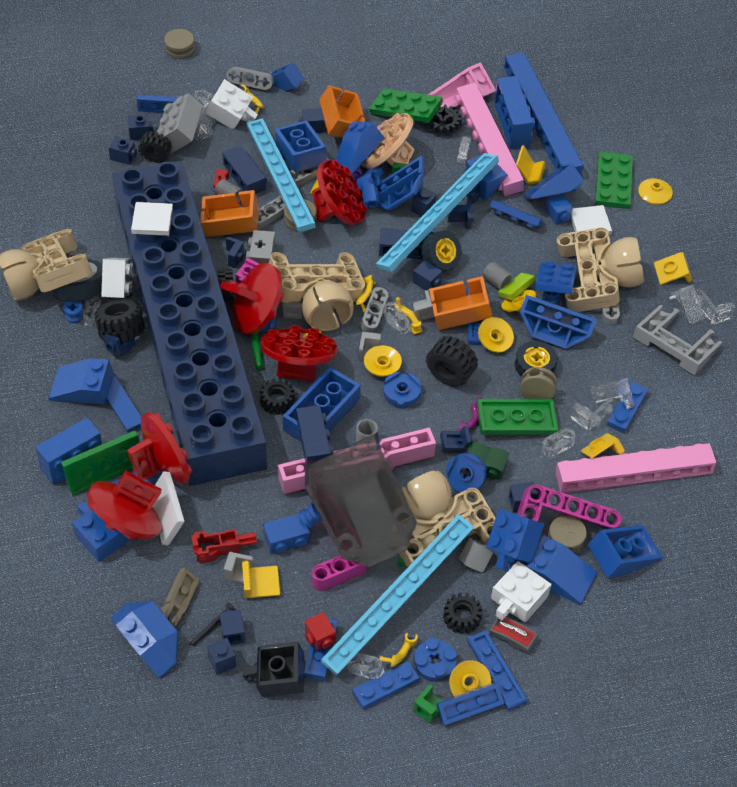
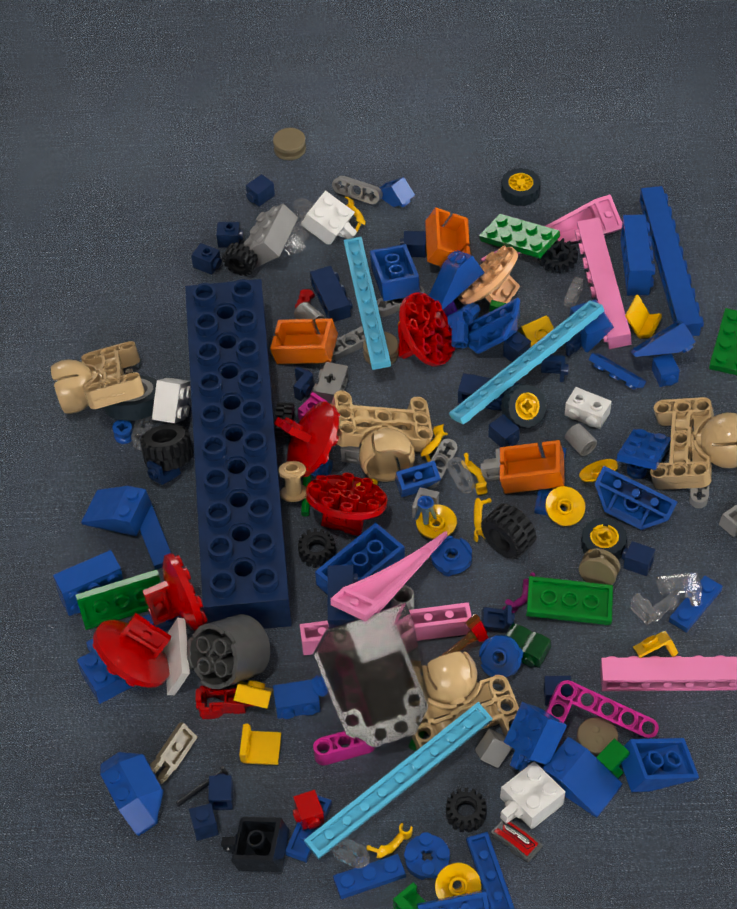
camera: 15 degrees right, 0 degrees up
white tile [131,202,173,236] -> none
blue plate [137,95,178,113] -> none
light grey panel [224,552,254,584] -> none
lime tile [498,273,536,300] -> none
clear beam [542,428,576,456] -> none
white tile [571,205,612,235] -> none
none -> dark grey brick [187,614,270,689]
none -> yellow piece [234,680,274,709]
none -> dark blue brick [246,174,275,207]
none -> tan hose [278,461,306,502]
none -> bright pink plate [331,531,447,622]
none -> blue slope [395,461,441,498]
none -> clear orange piece [408,614,488,688]
none -> piece [415,496,436,525]
none -> yellow piece [473,498,492,542]
none -> black wheel [501,168,541,206]
none -> yellow piece [518,315,554,347]
none -> white brick [565,387,612,429]
none -> green panel [596,738,630,779]
none -> dark blue brick [621,541,655,576]

